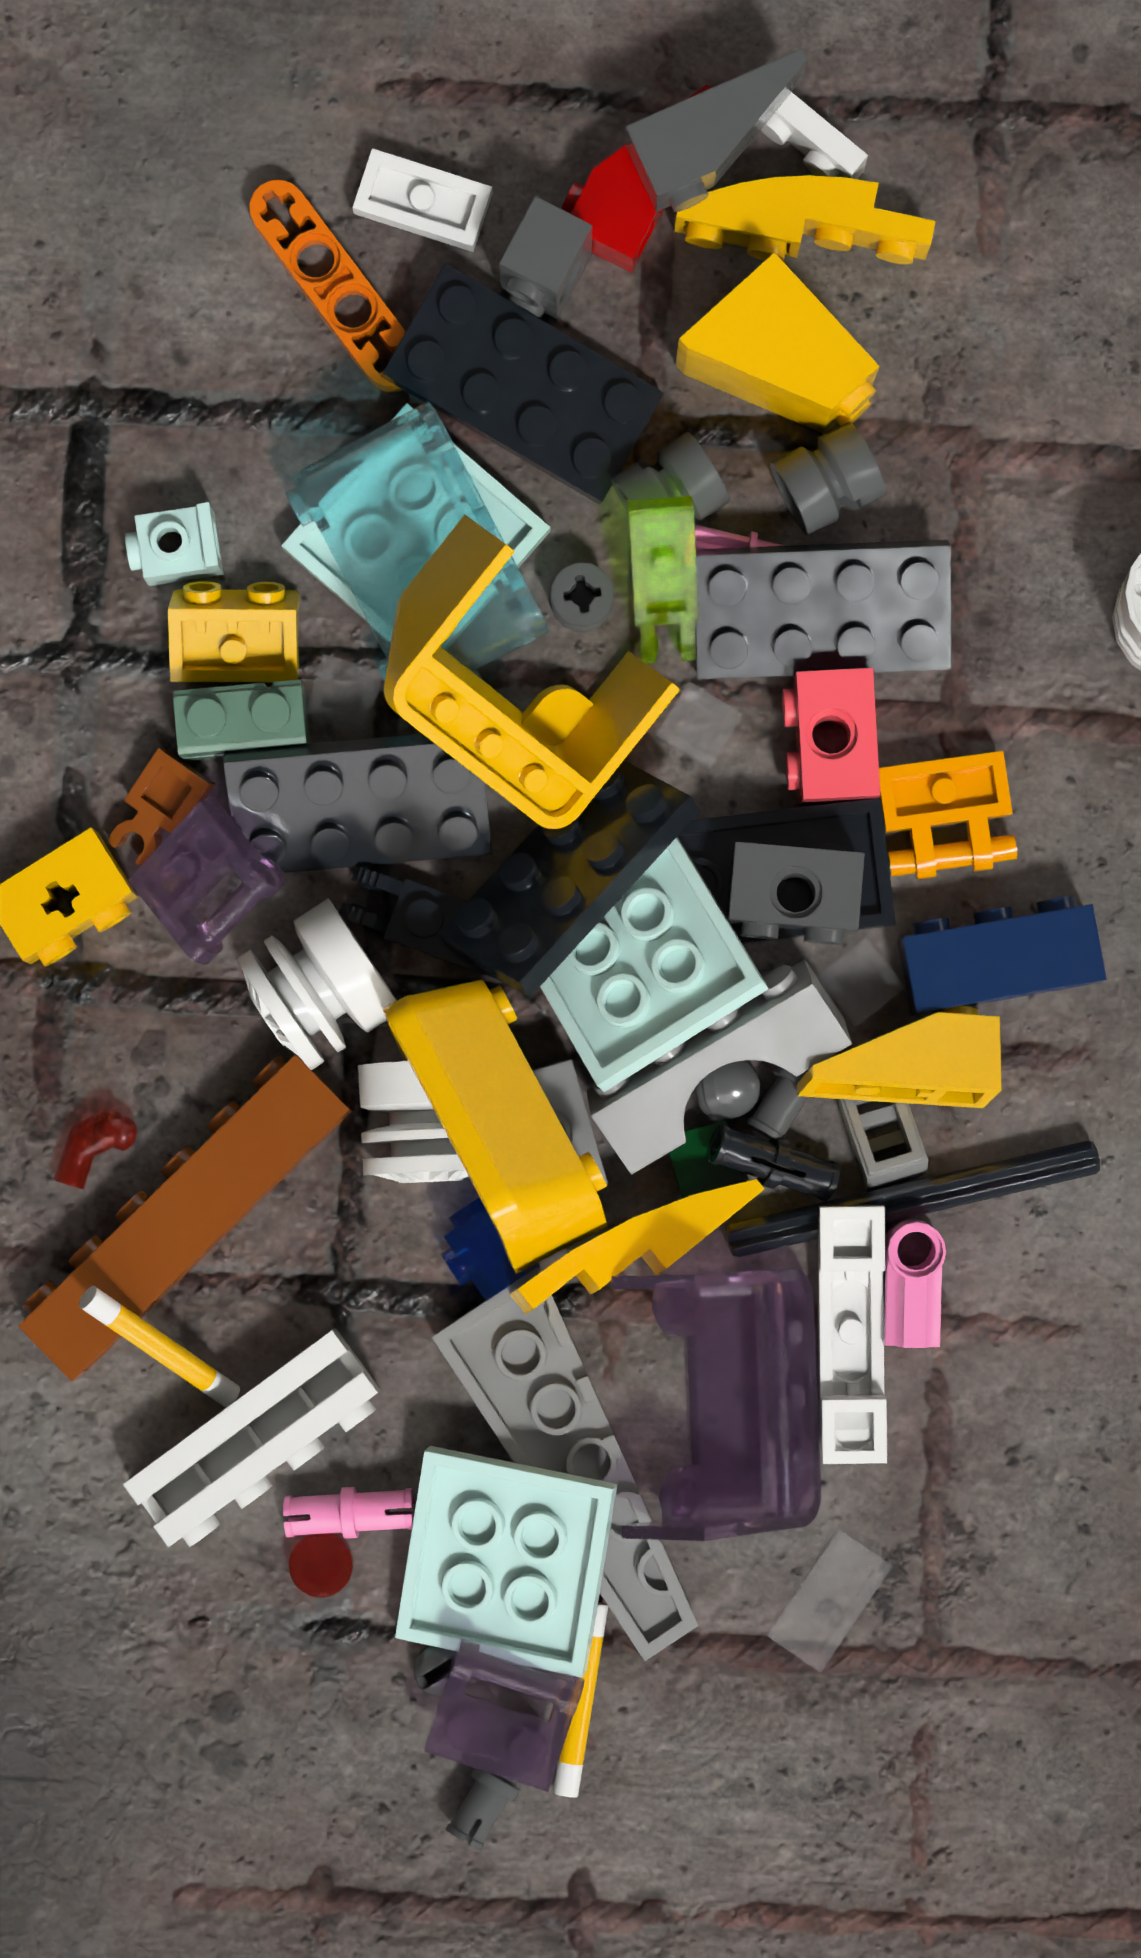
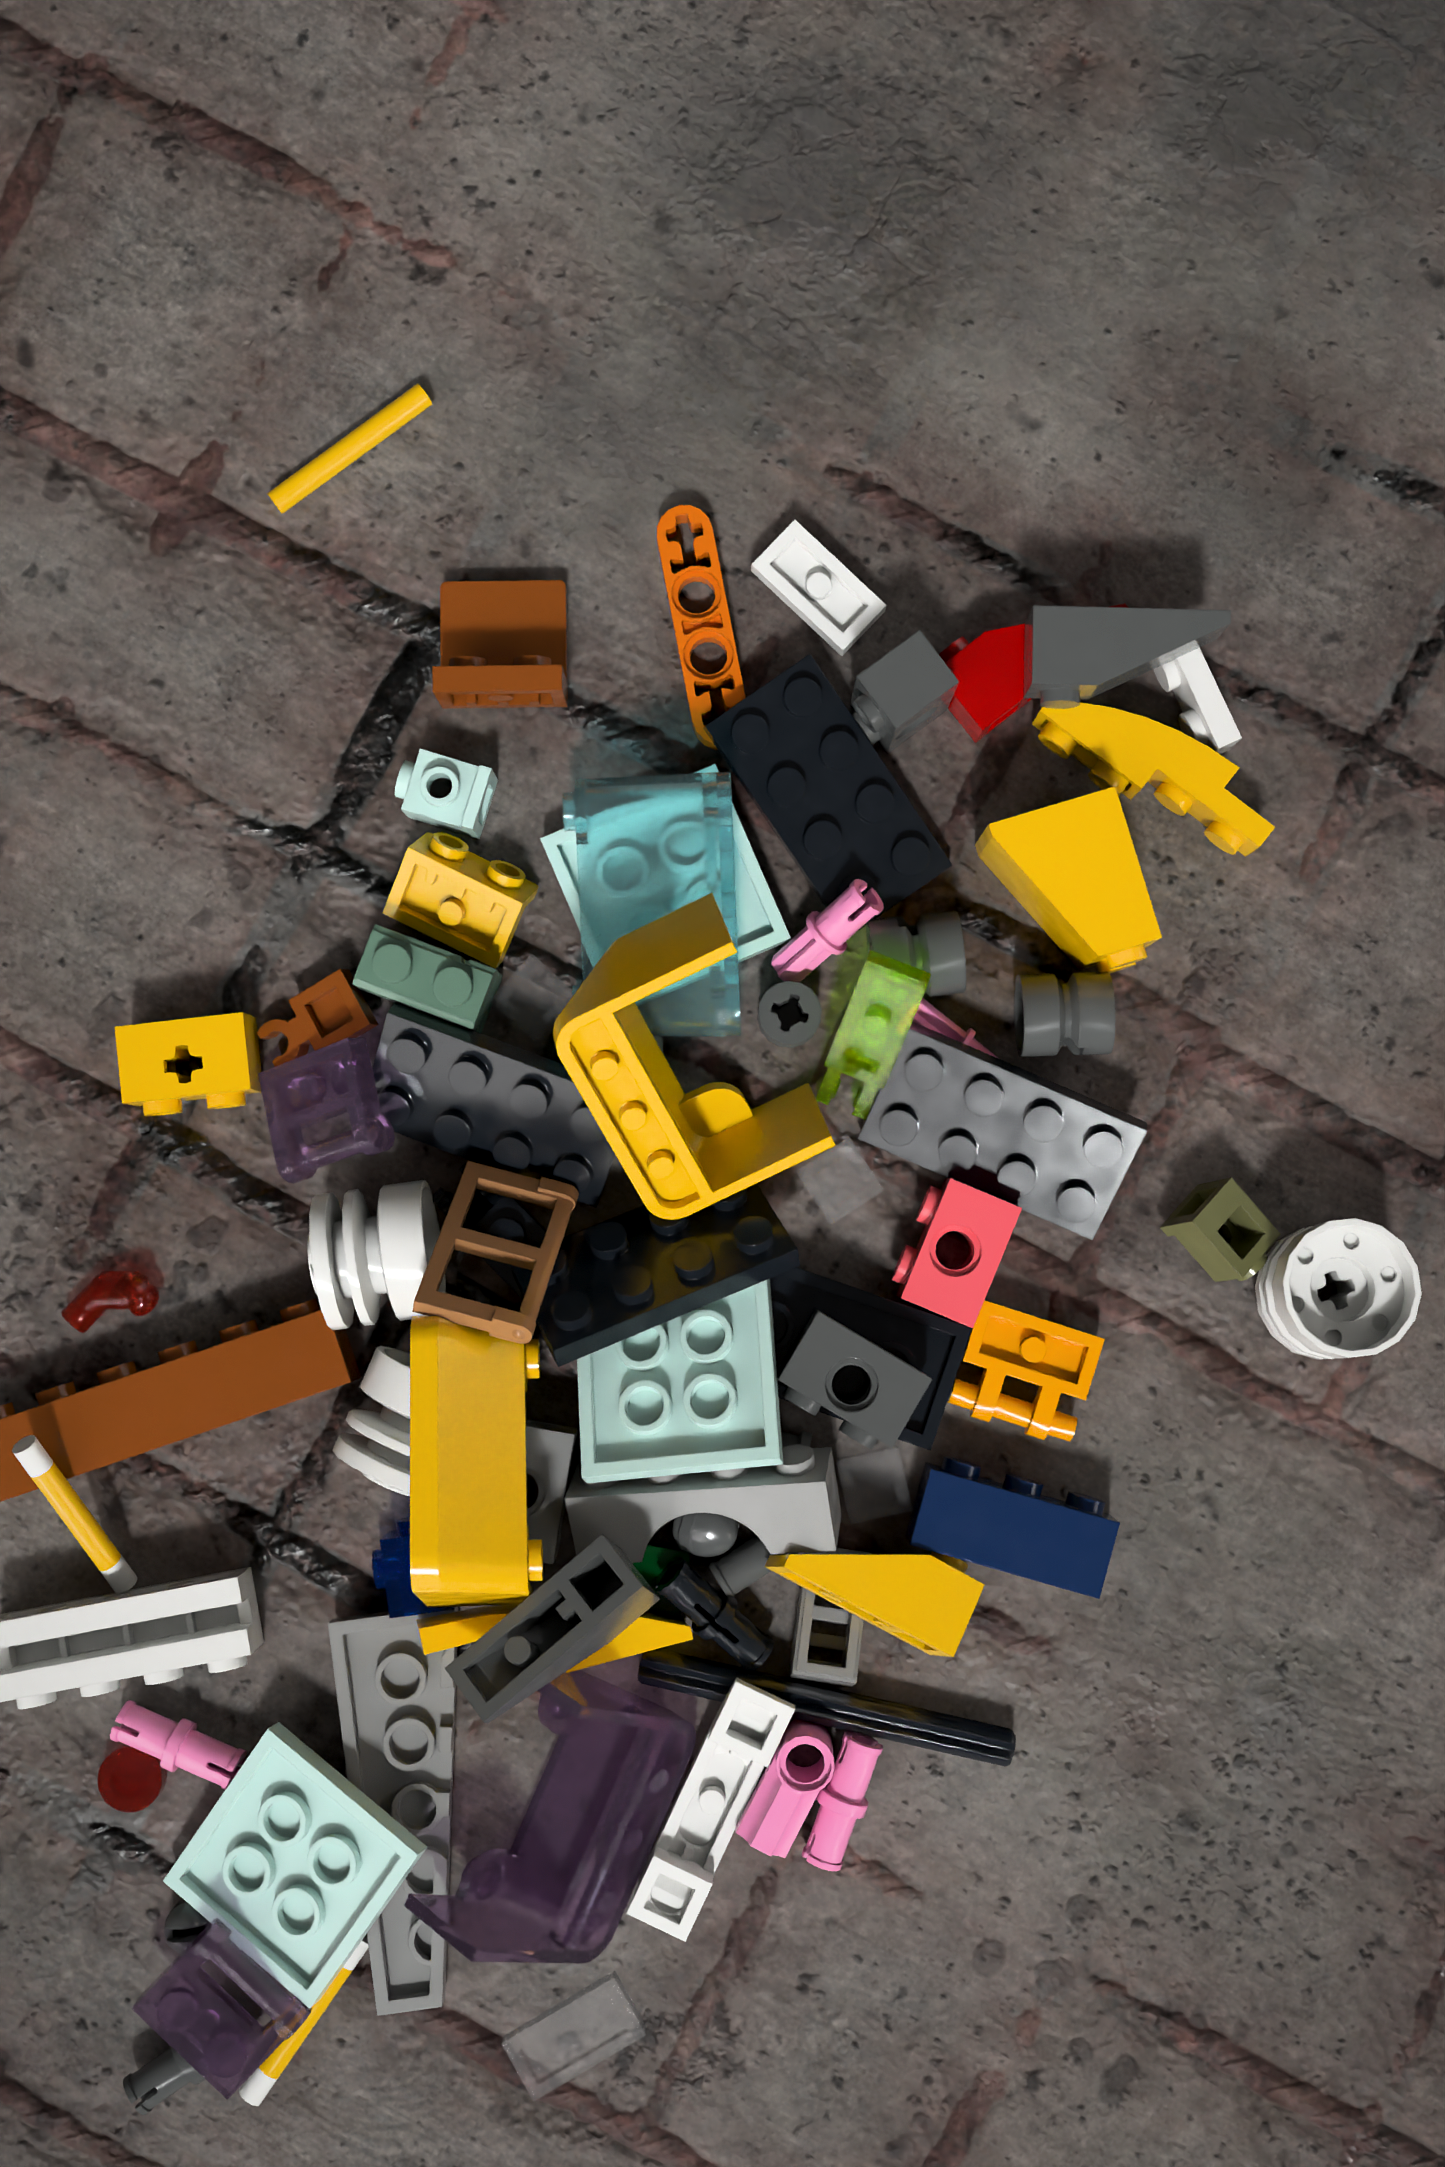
camera: 30 degrees right, 0 degrees up
none -> medium nougat window [412,1161,579,1344]
none -> dark orange bracket [432,580,568,709]
none -> dark grey slope [445,1534,660,1724]
none -> bright pink axle [771,879,884,982]
none -> bright pink pin [802,1731,883,1871]
none -> olive brick [1160,1177,1281,1282]

